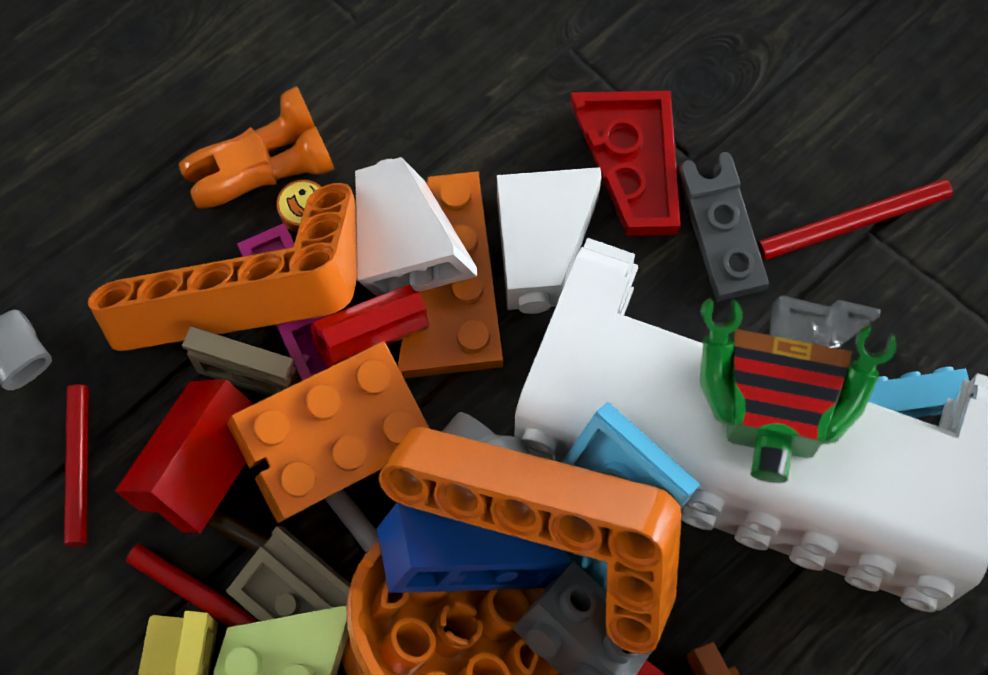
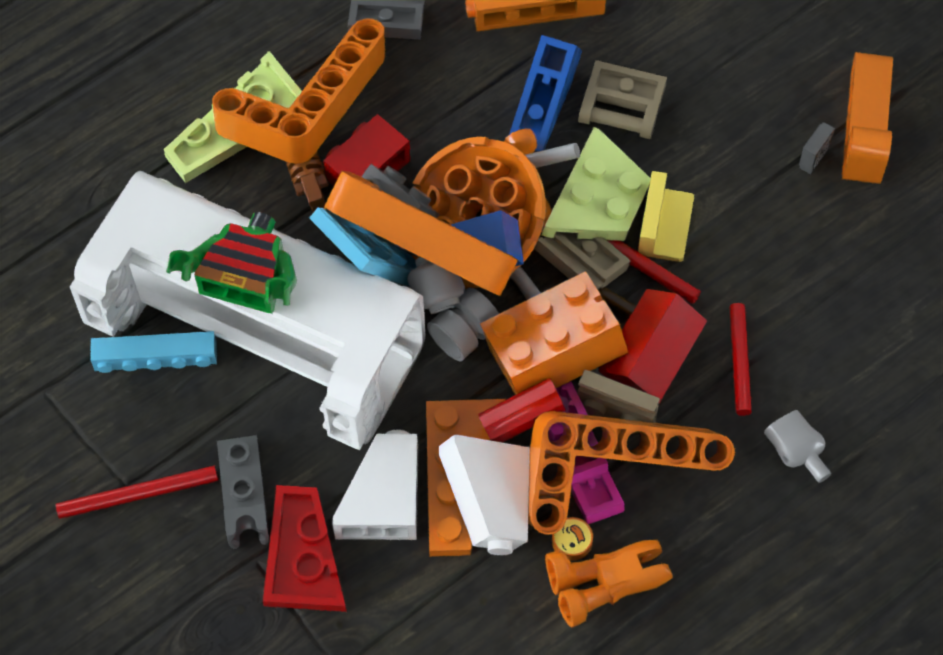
camera: 175 degrees left, 5 degrees down
clear slope [770,296,880,348] -> none

